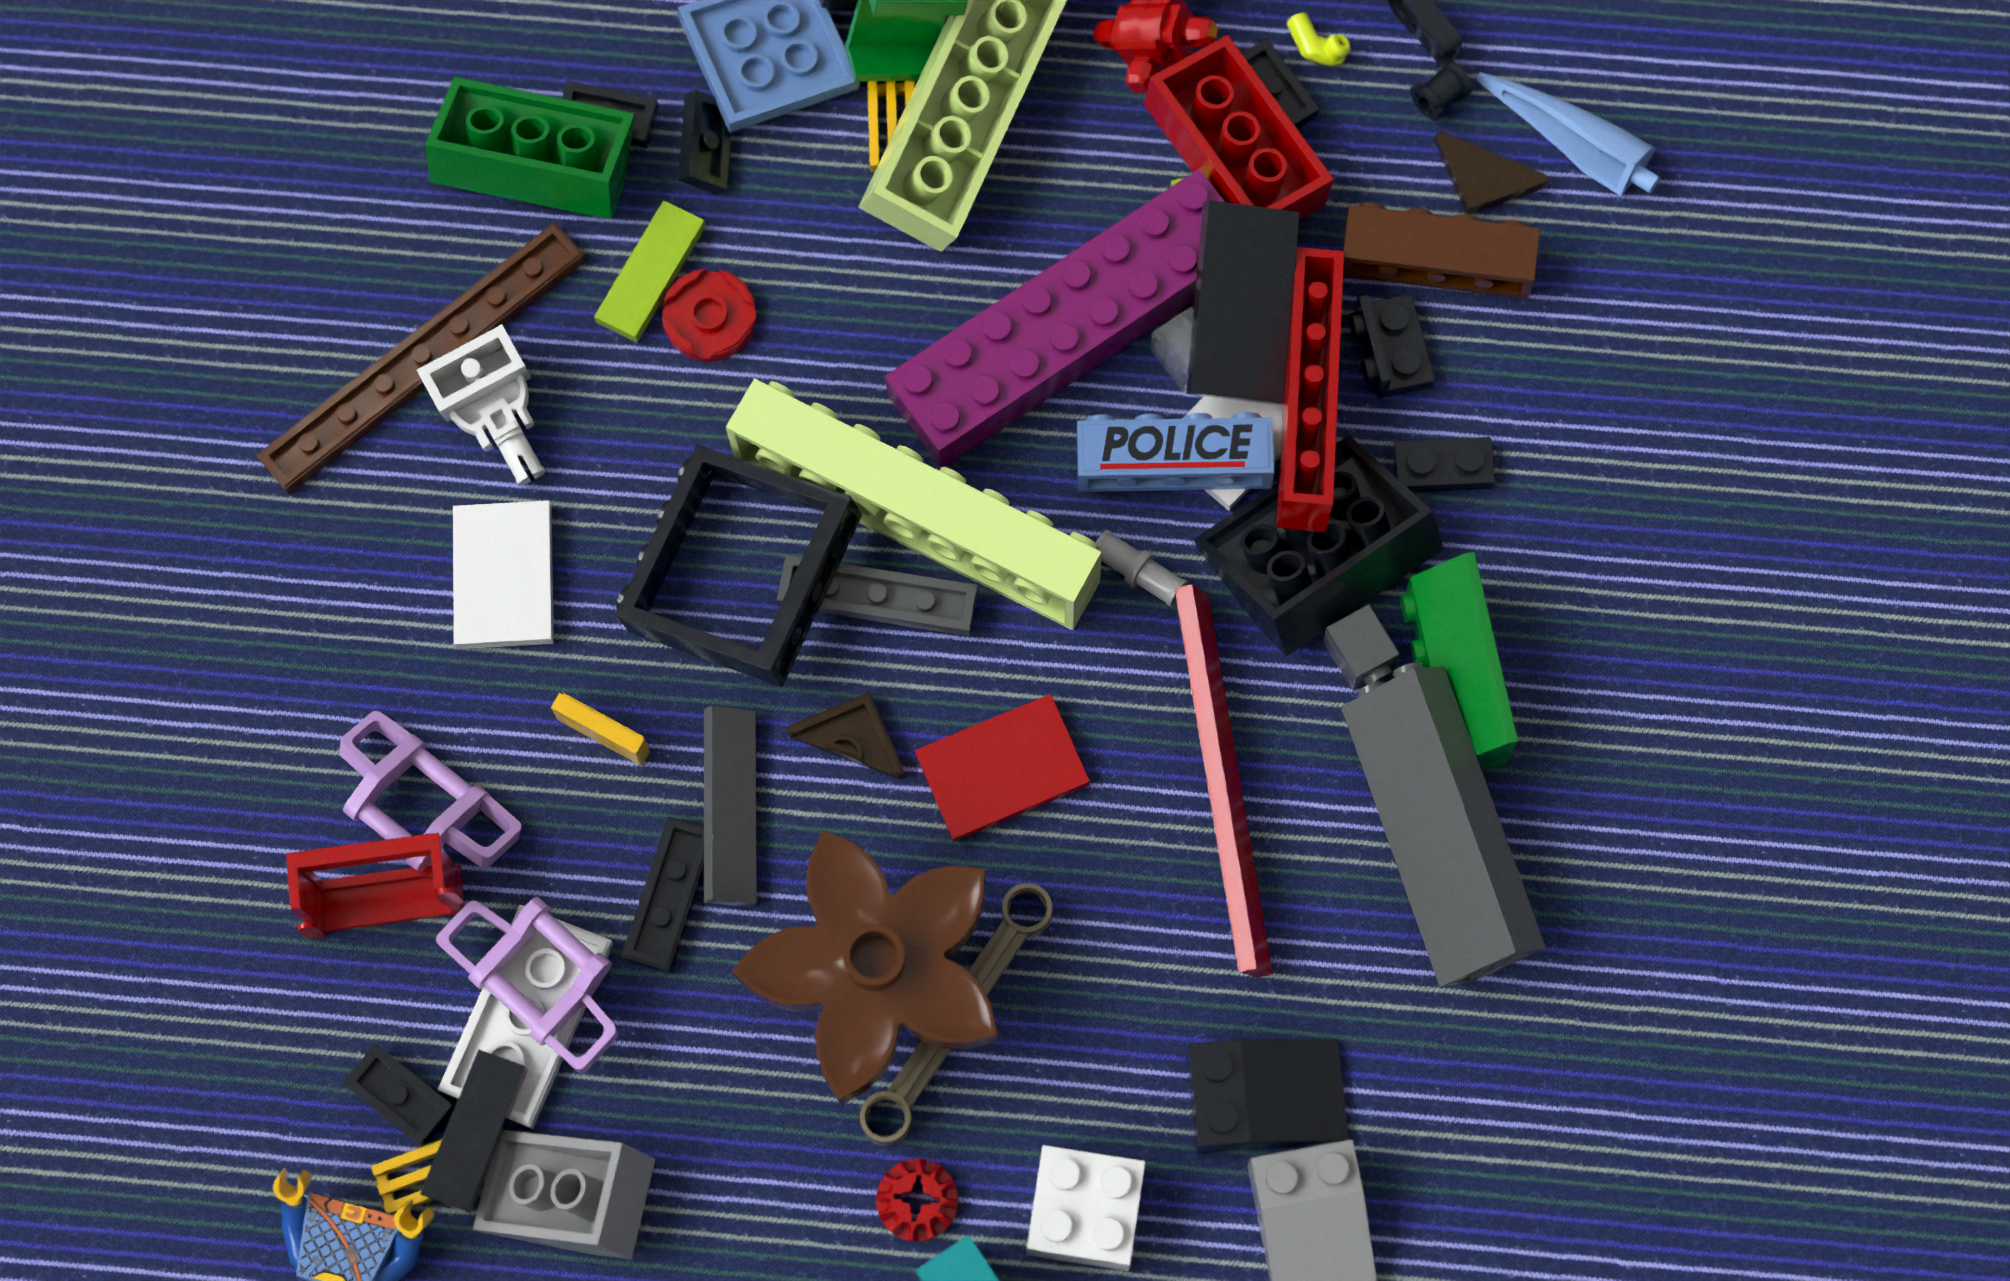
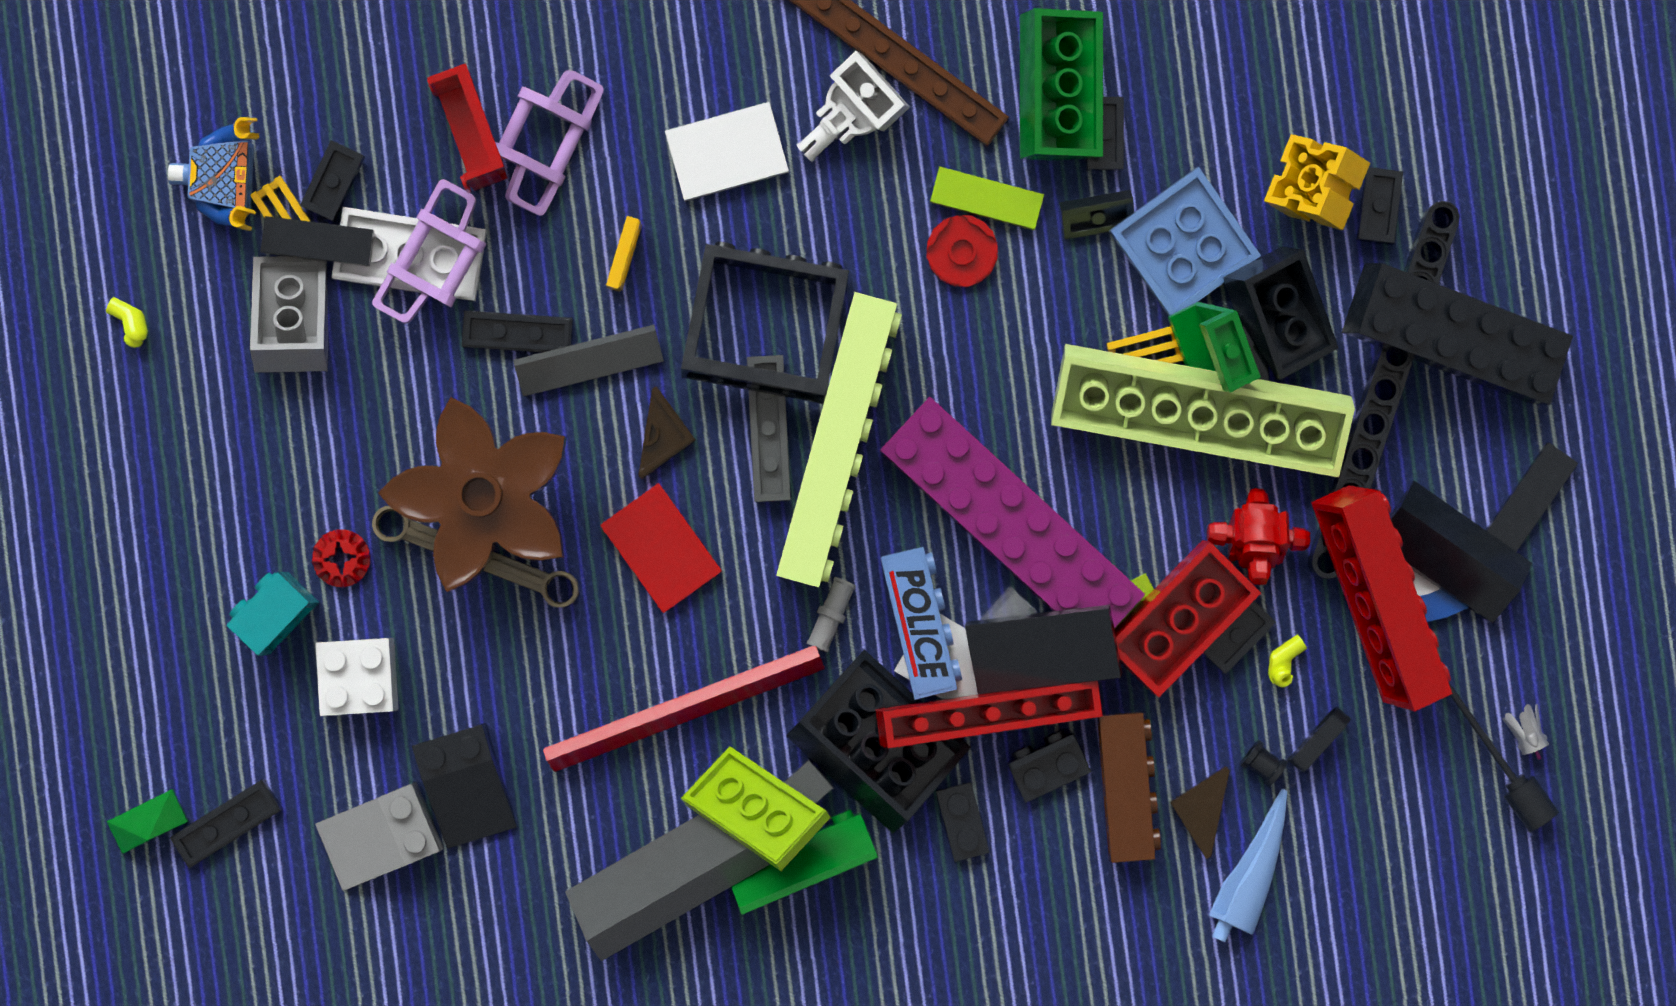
camera: 75 degrees right, 15 degrees up
none -> lime tile [681,746,831,871]

